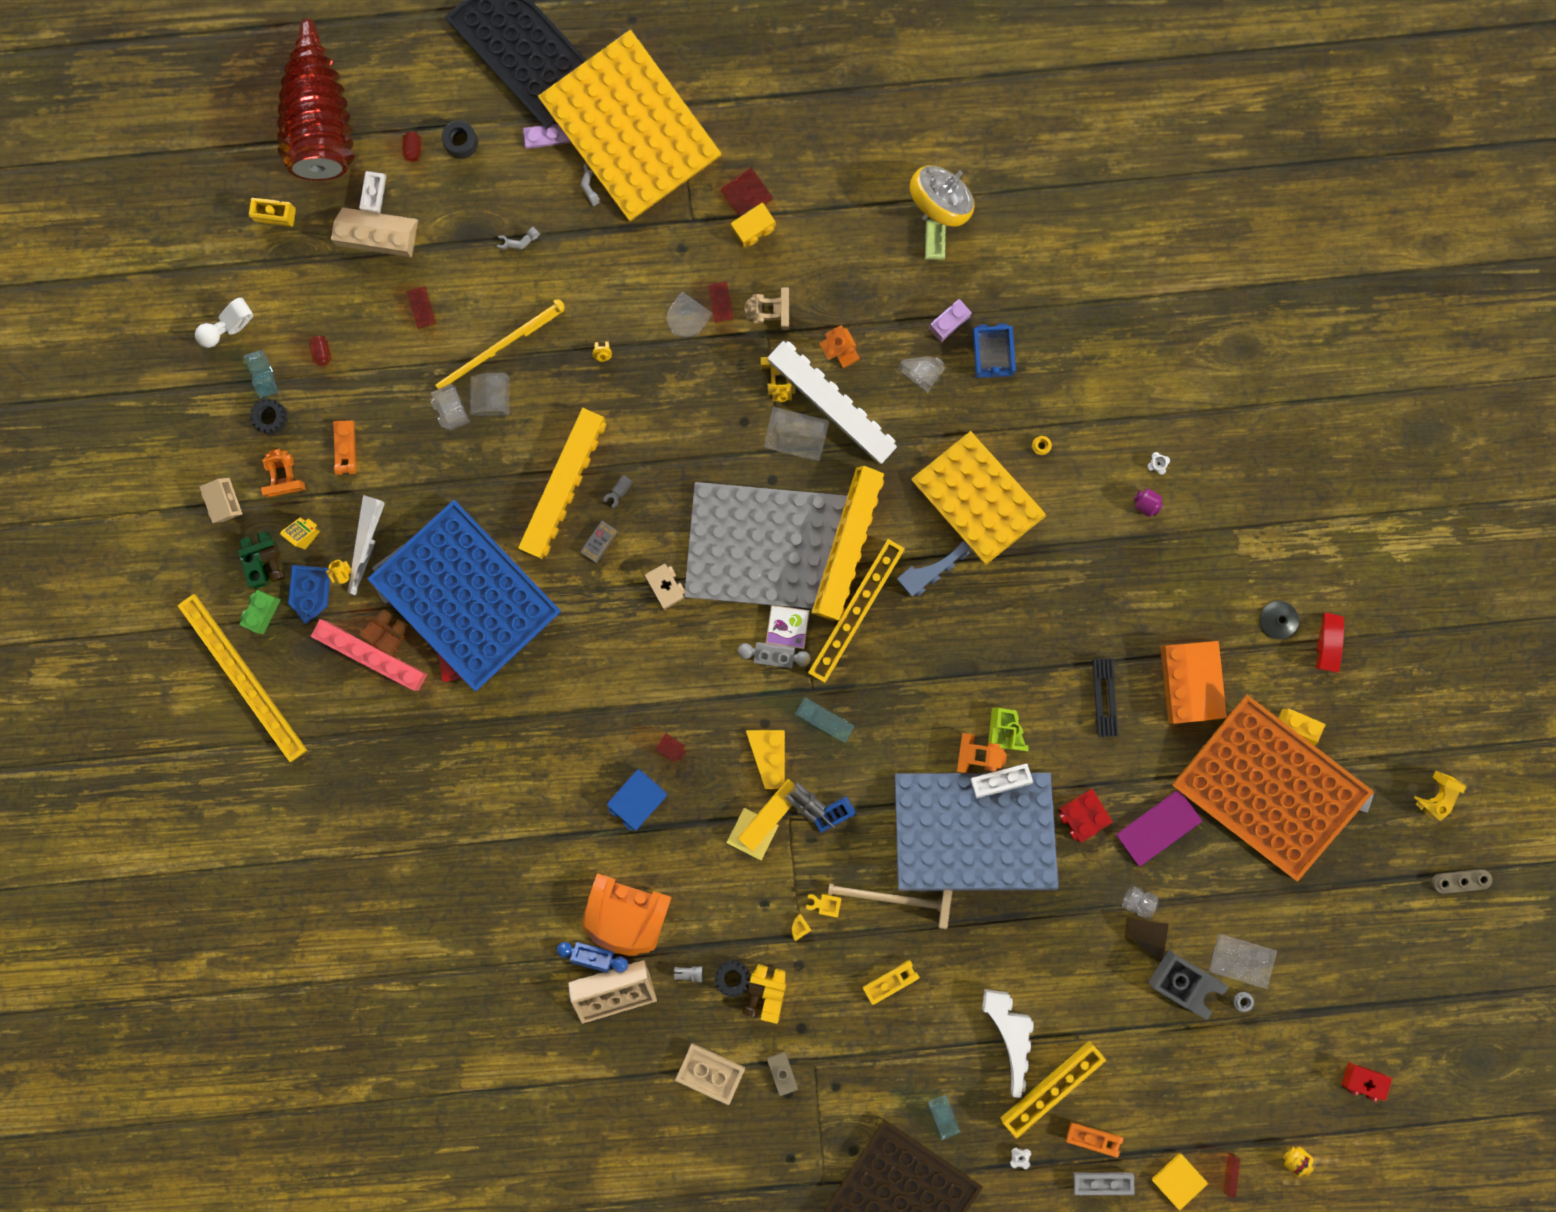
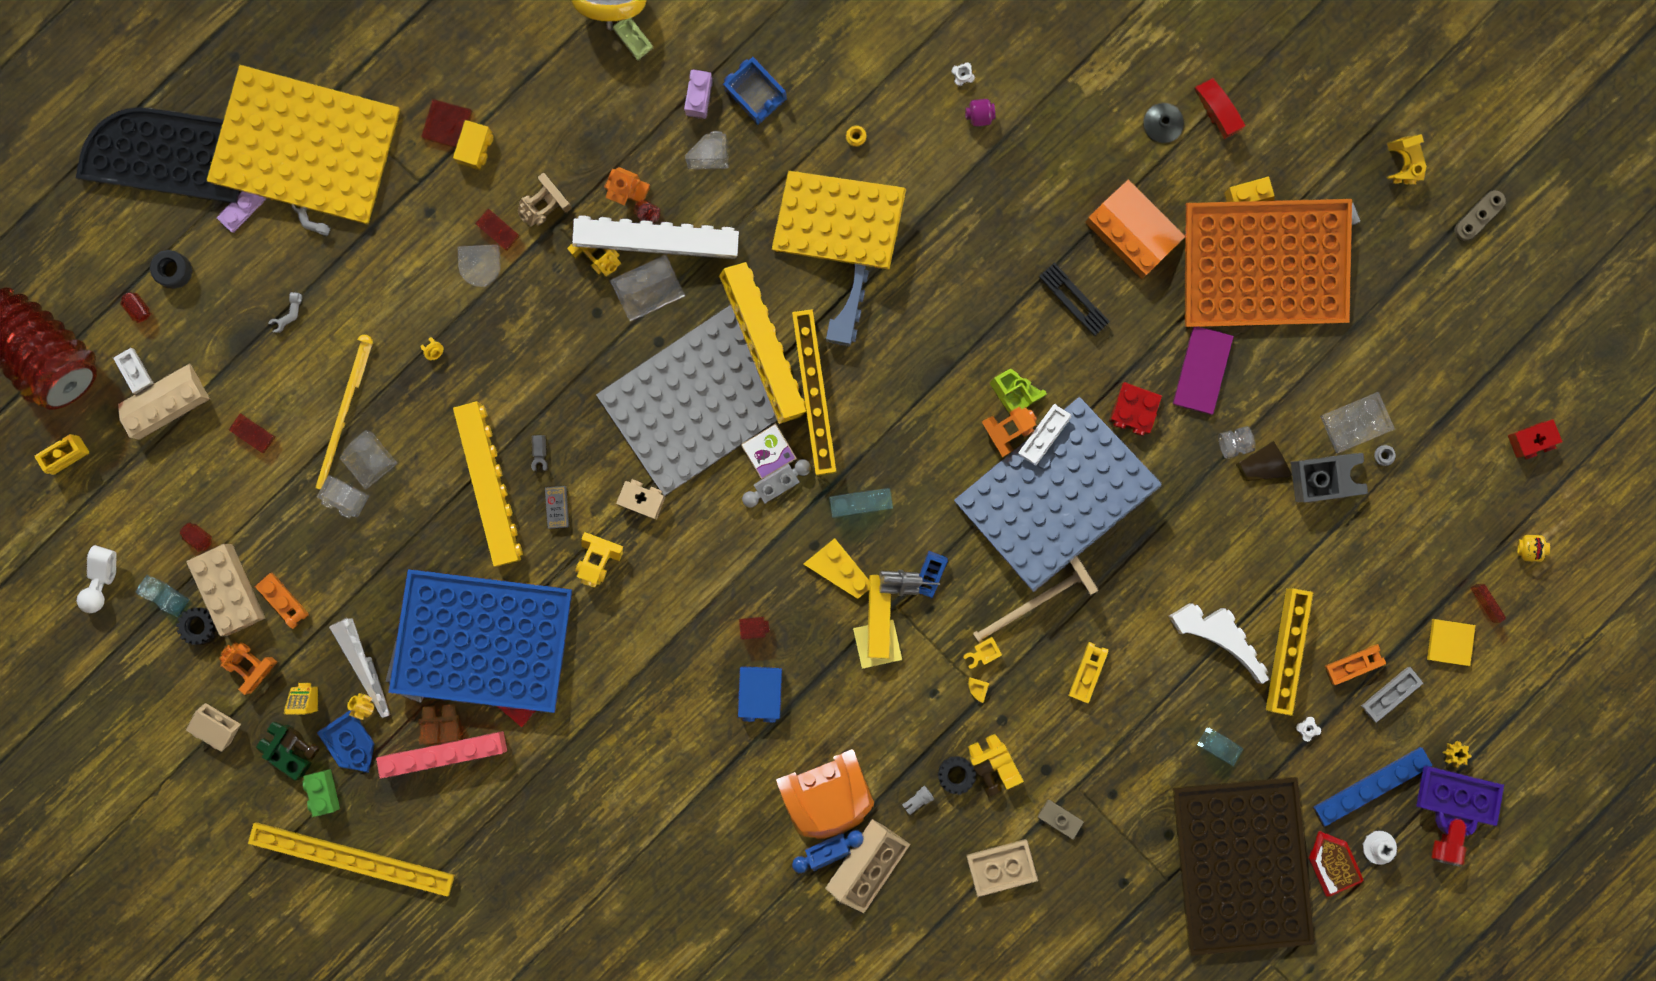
camera: 35 degrees left, 0 degrees up
none -> tan brick [186,544,265,636]
none -> yellow tile [575,532,623,587]
none -> clear red plate [634,200,661,224]

